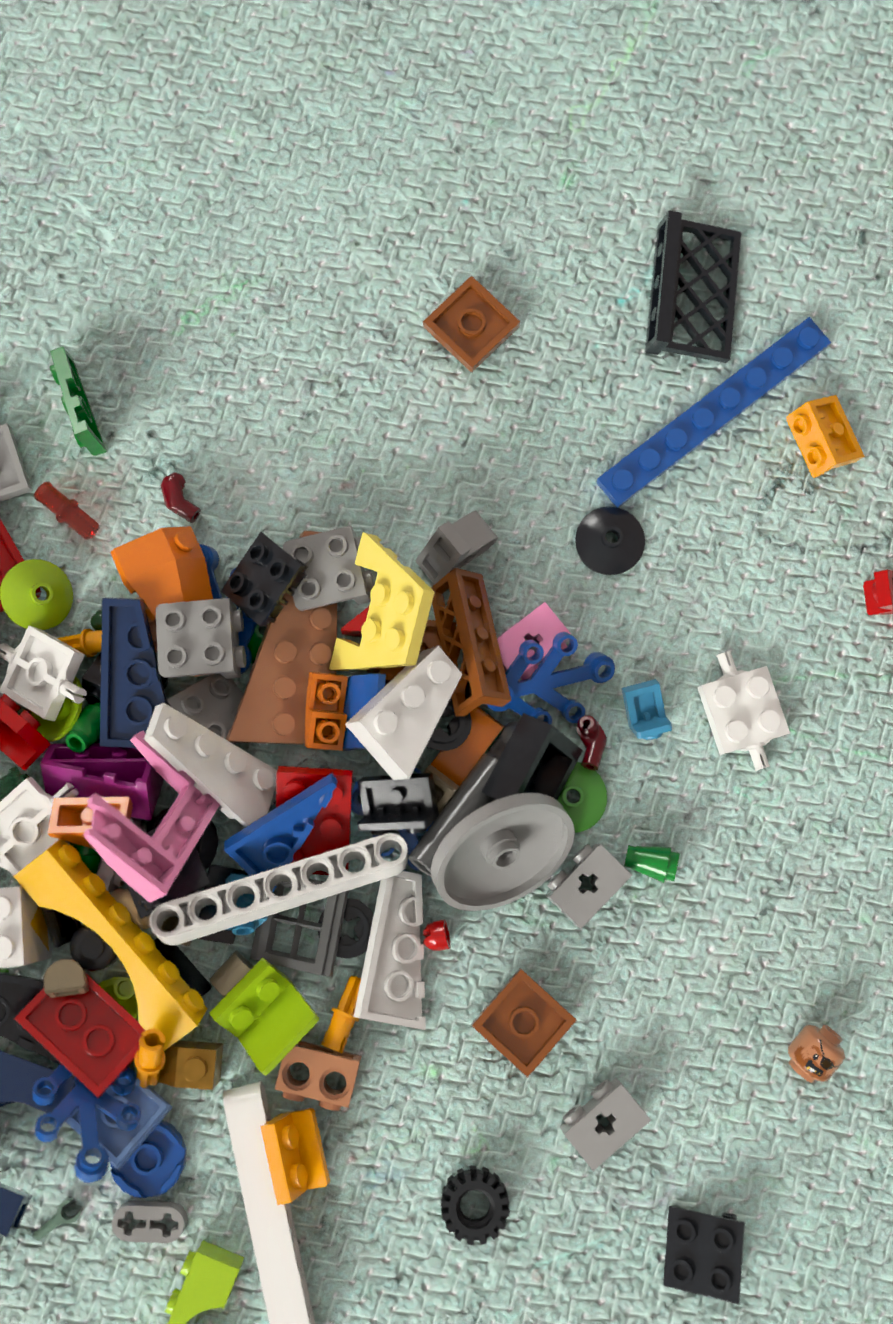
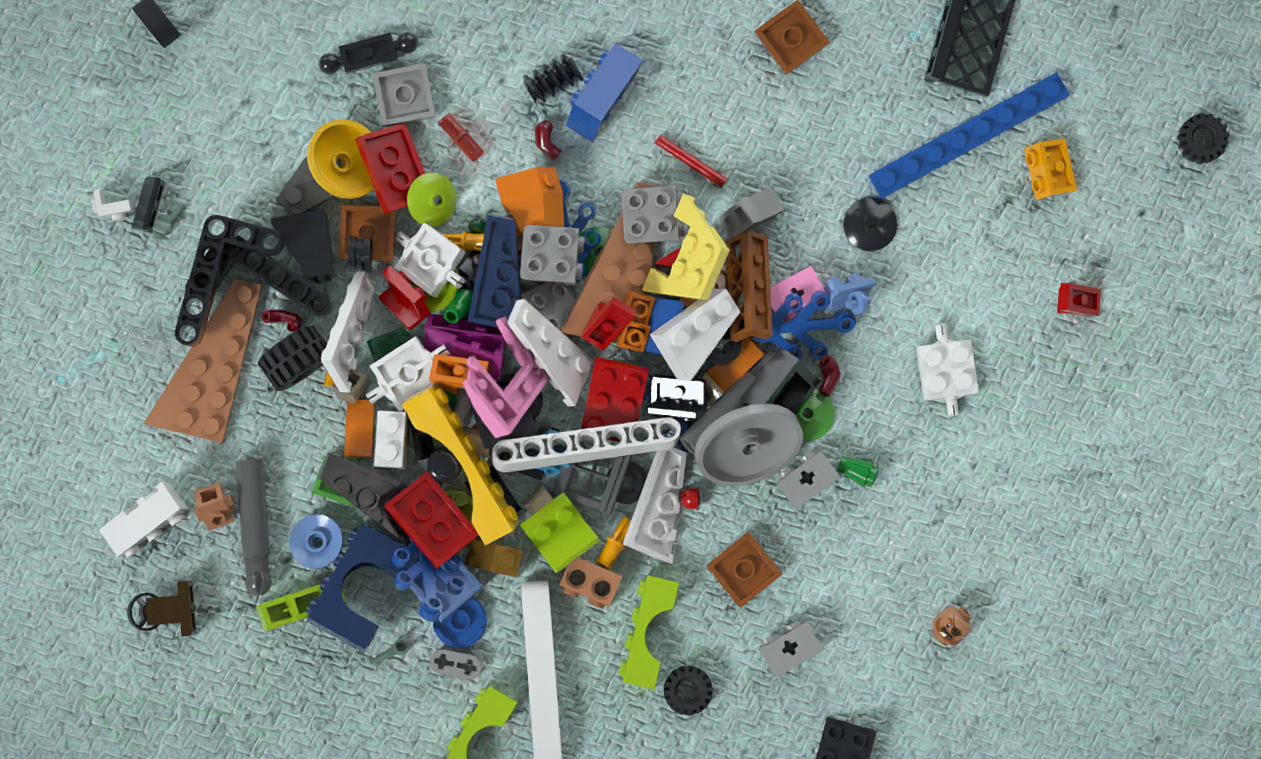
camera: 15 degrees right, 5 degrees up
dark tan brick [44,959,89,998] -> none
green wing [50,346,107,456] -> none
light orange axle [134,1029,166,1089] -> none
black hinge [221,532,308,627] -> none
blue wing [224,773,337,892] -> none
light orange bracket [261,1108,330,1205] -> none
dark azure bracket [621,679,672,740] -> none
none -> black piece [523,53,584,106]
none -> wedge [565,43,643,143]
none -> red slope [581,297,636,351]
none -> lime arch [618,575,679,690]
none -> red bar [654,135,728,188]
none -> medium blue hips [824,273,877,315]

